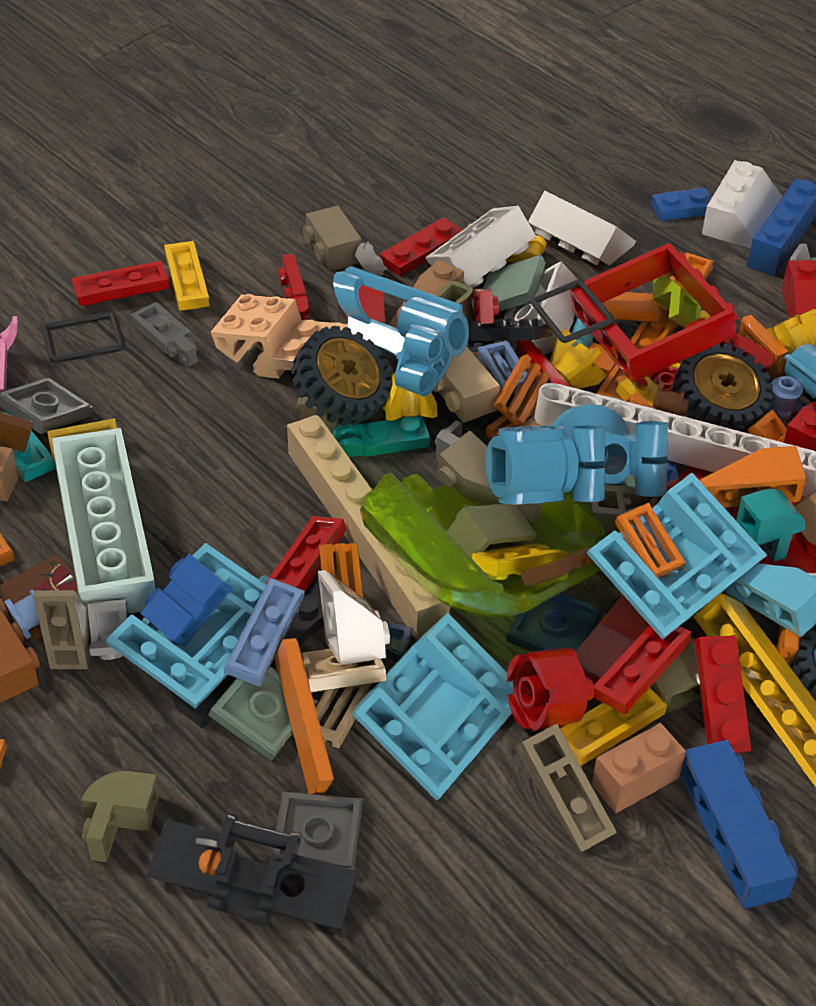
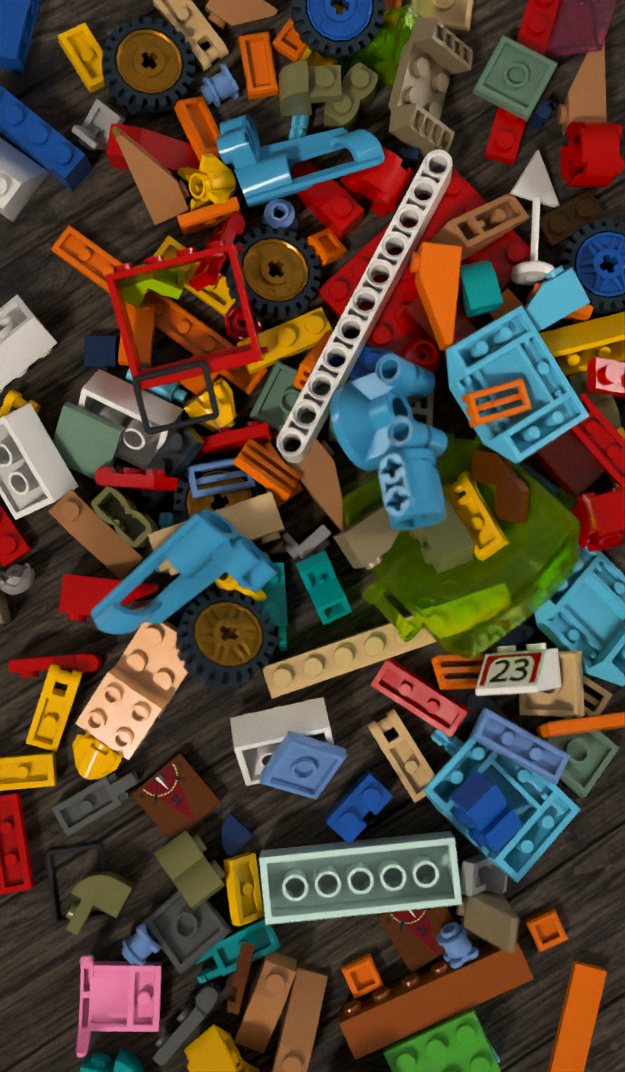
camera: 80 degrees left, 40 degrees up
reddish brown brick [652,381,689,417] -> none
none -> yellow plate [26,664,82,752]
none -> olive brick [66,871,136,935]
none -> yellow brick [72,731,123,780]
none -> medium nougat slope [111,126,190,225]
none -> medium blue brick [122,922,162,966]
none -> reddish brown tile [131,752,222,842]
none -> olive brick [154,830,225,910]
none -> dark blue tile [221,812,254,858]
none -> white slope [230,697,334,786]
none -> medium blue tile [259,731,347,800]
none -> teal brick [296,550,352,625]
none -> blue brick [325,768,393,845]
none -> tan plate [367,709,435,803]
none -> orange tile [524,907,568,952]

